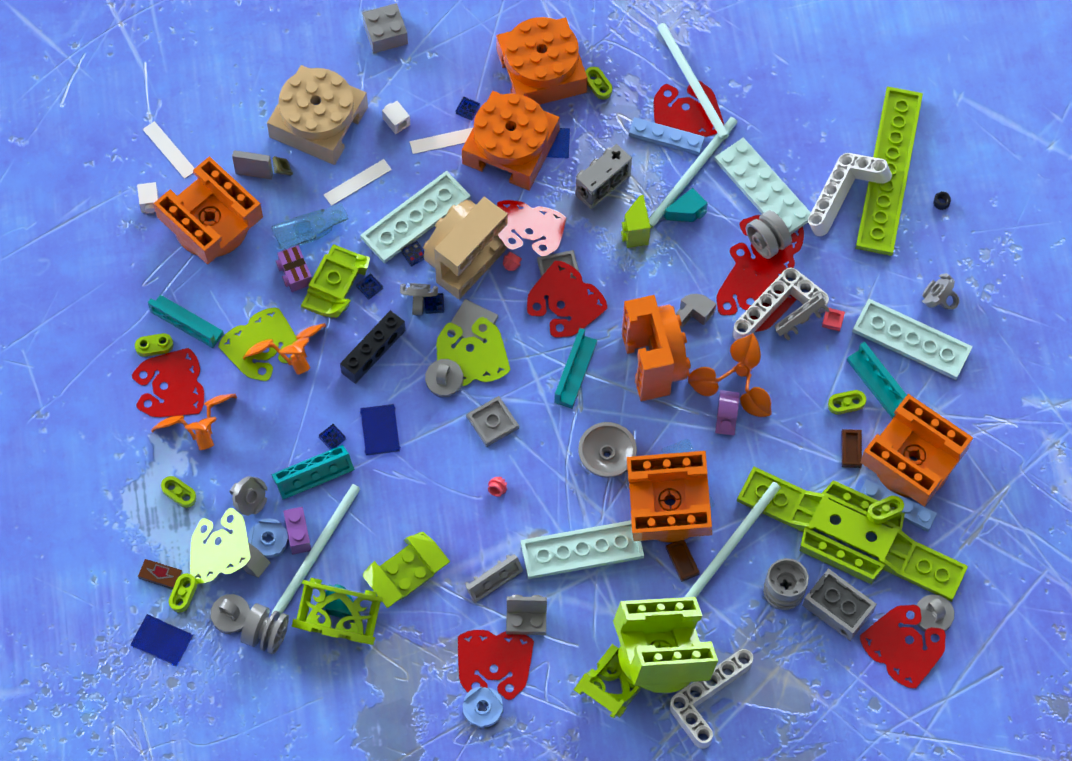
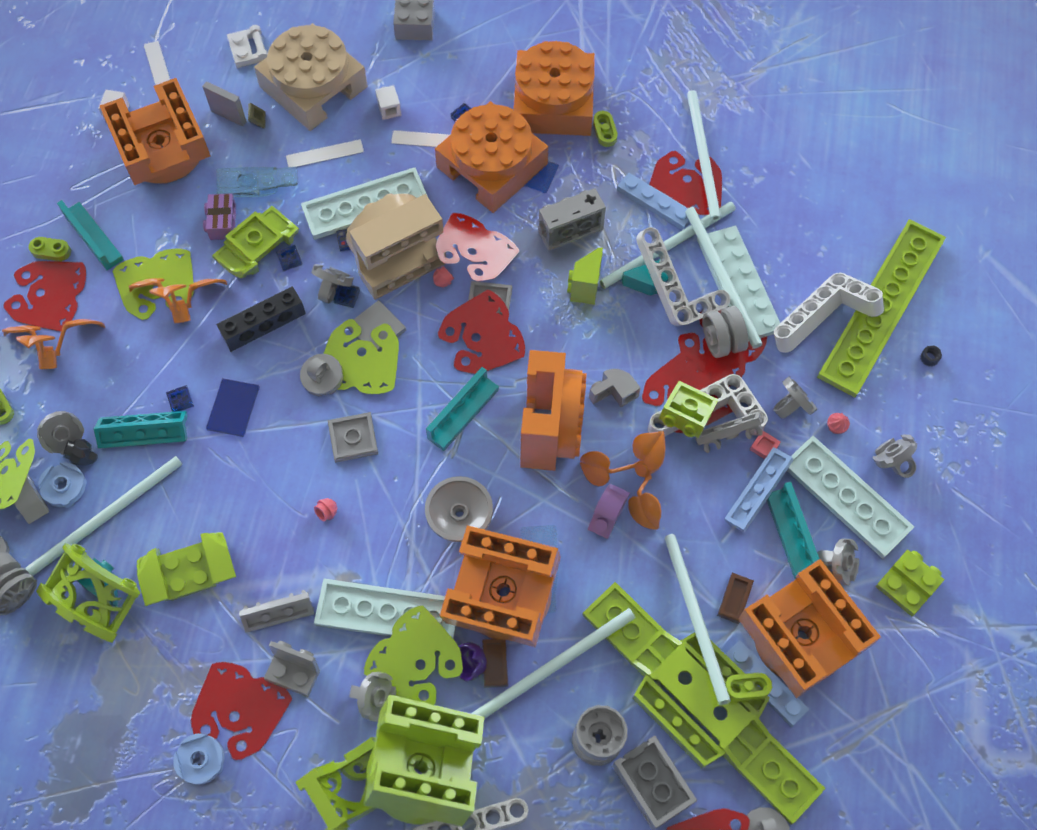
camera: 20 degrees right, 0 degrees up
medium lavender brick [283,507,311,555] -> none
lime plate [828,390,866,415] -> none
none -> black rock [63,439,98,466]
none -> white plate [227,25,268,68]
none -> light grey tile [349,672,396,722]
none -> lime piece [364,605,463,705]
none -> dark purple hair [454,642,487,682]
none -> white beam [636,227,730,326]
none -> lime plate [659,381,718,438]
none -> light aqua piece [664,534,731,705]
none -> light aqua piece [685,207,763,349]
none -> light blue plate [725,447,793,533]
none -> light grey tile [773,376,817,419]
none -> light grey tile [817,538,859,585]
none -> coral plate [827,413,850,434]
none -> lime plate [875,549,945,617]

